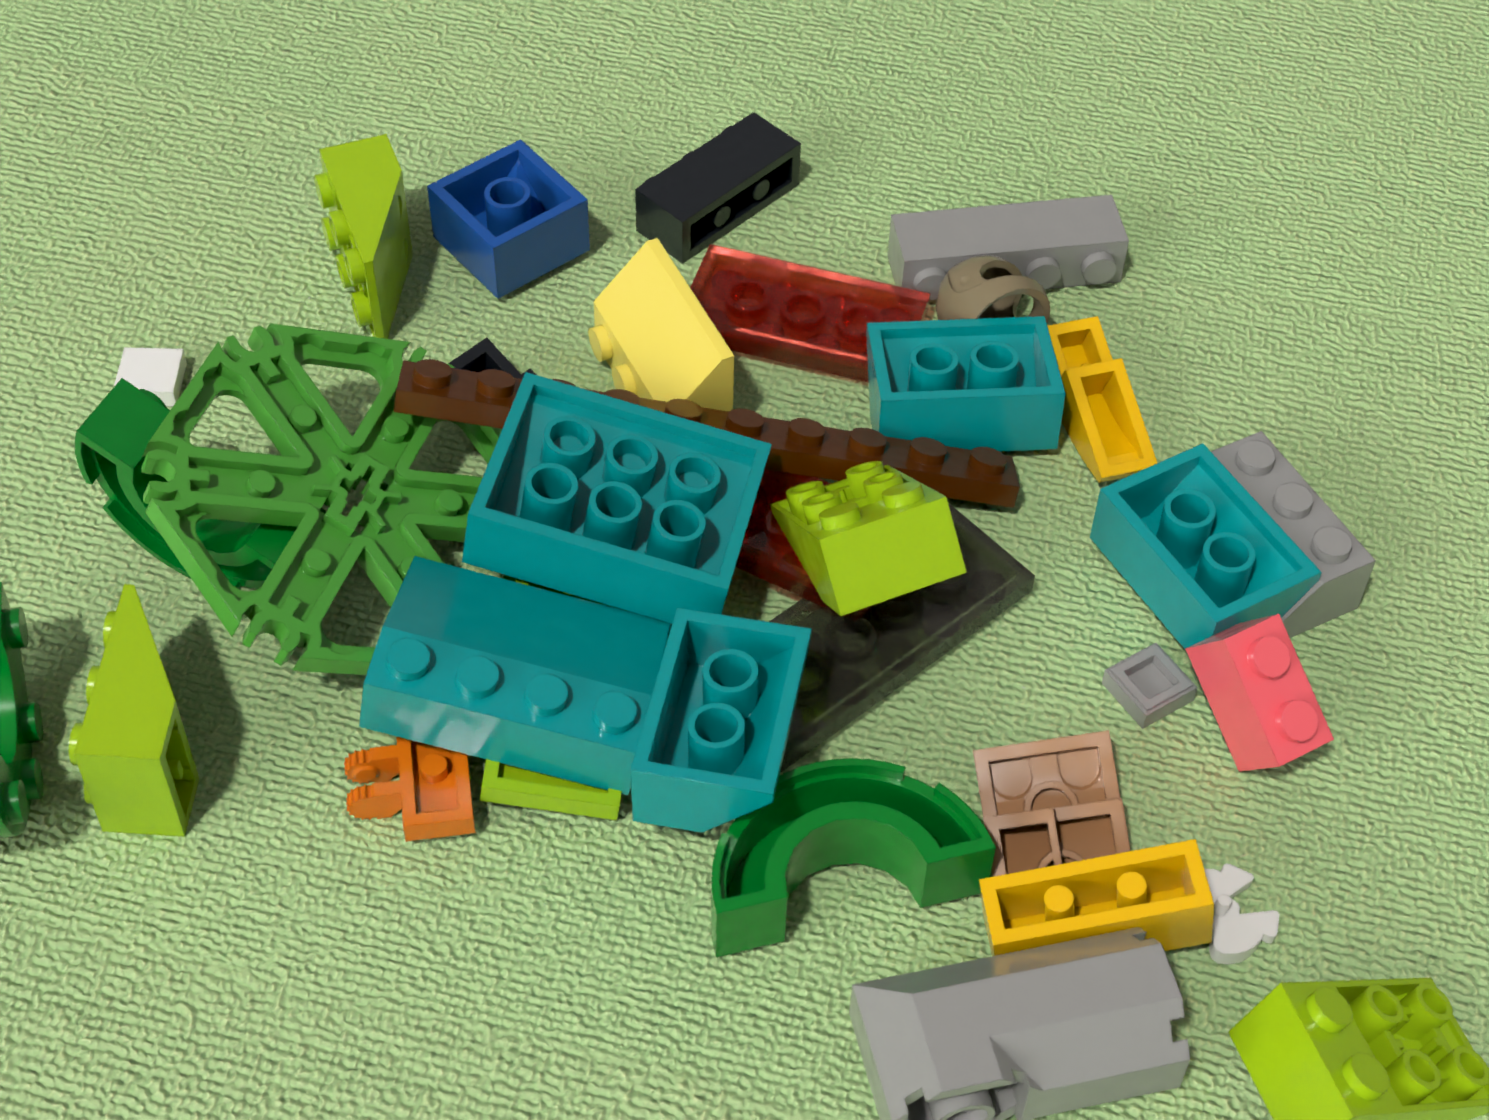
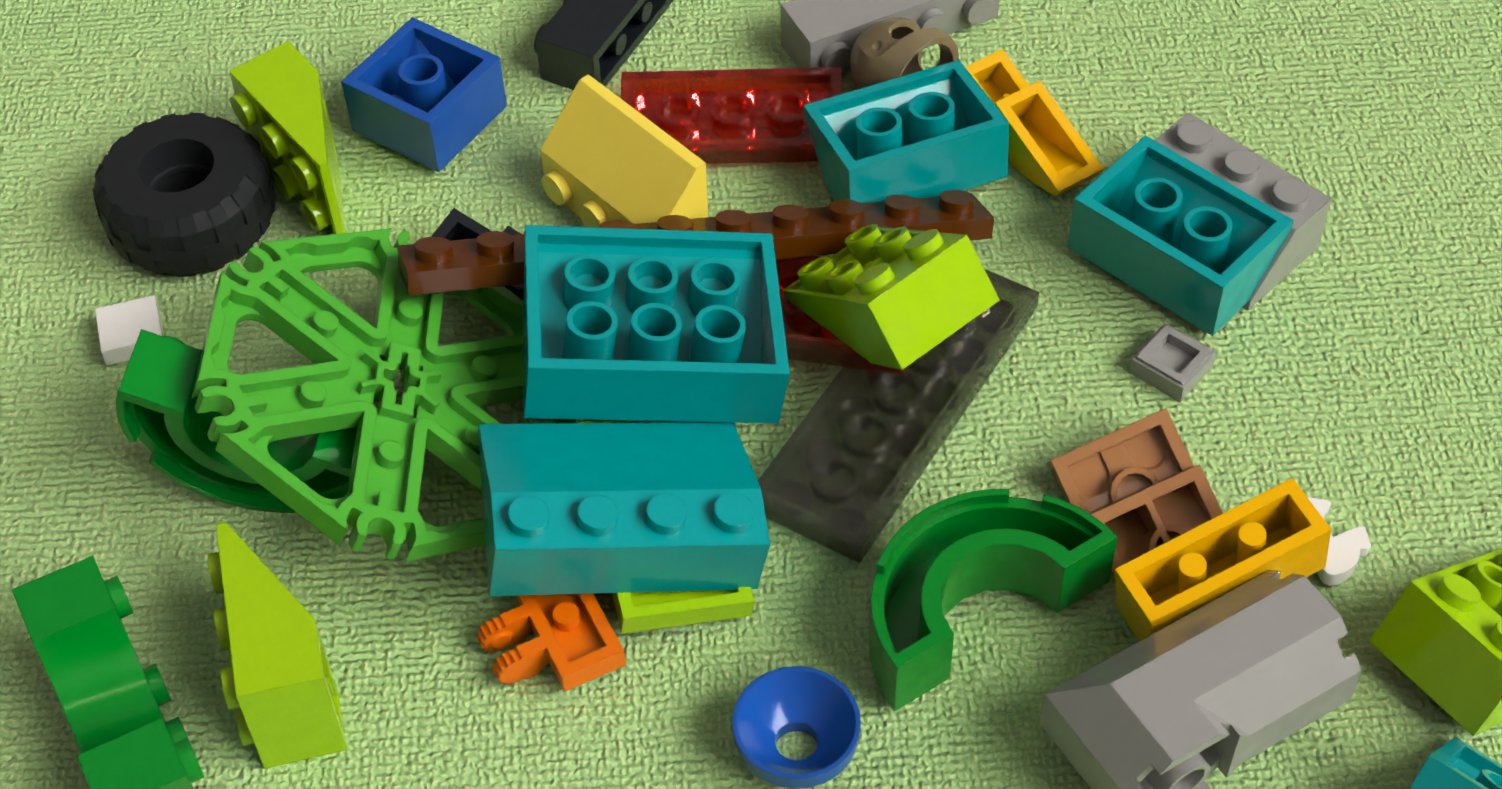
camera: 15 degrees left, 0 degrees up
teal slope [630,608,812,833] -> none
coral brick [1185,614,1334,772] -> none
none -> black tyre [93,112,276,277]
none -> blue piece [732,666,861,789]

